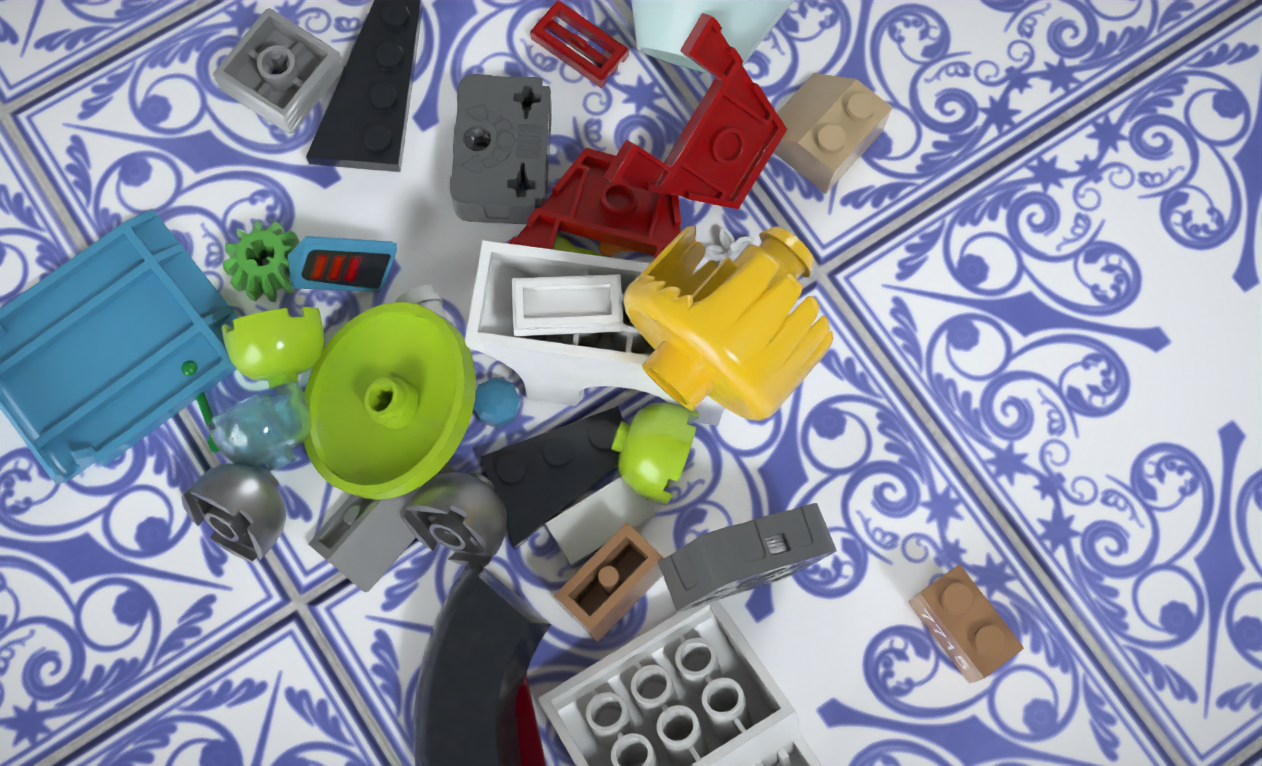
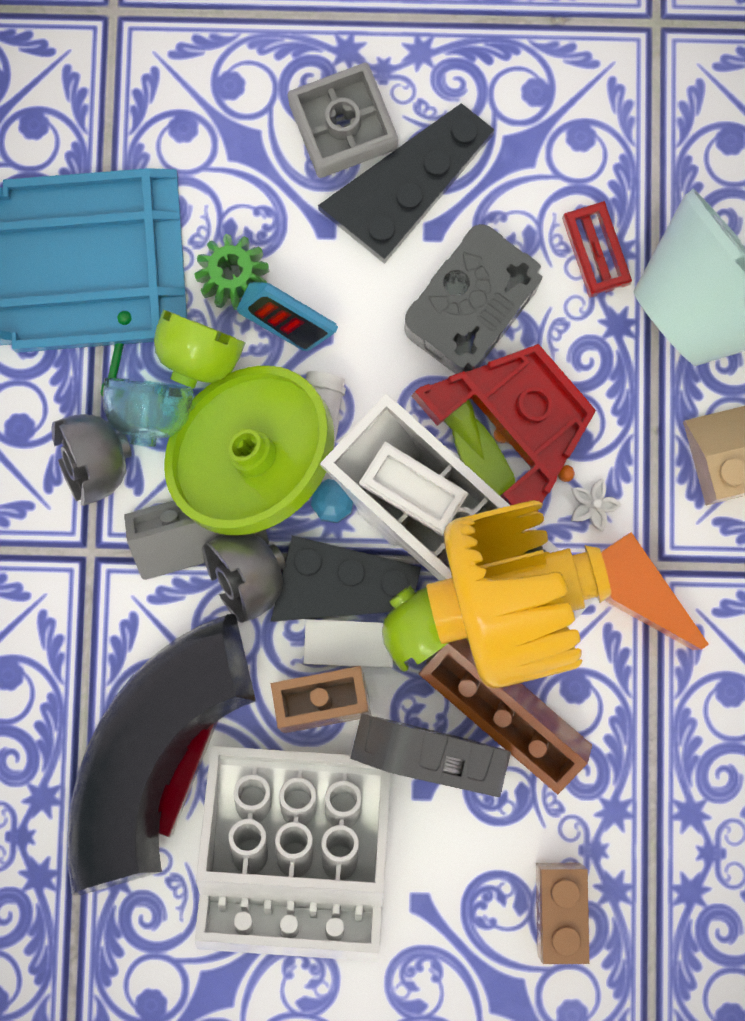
camera: 40 degrees right, 10 degrees up
red wing [603,13,787,209] -> none
none -> dark orange brick [418,638,592,795]
none -> orange slope [596,532,709,650]

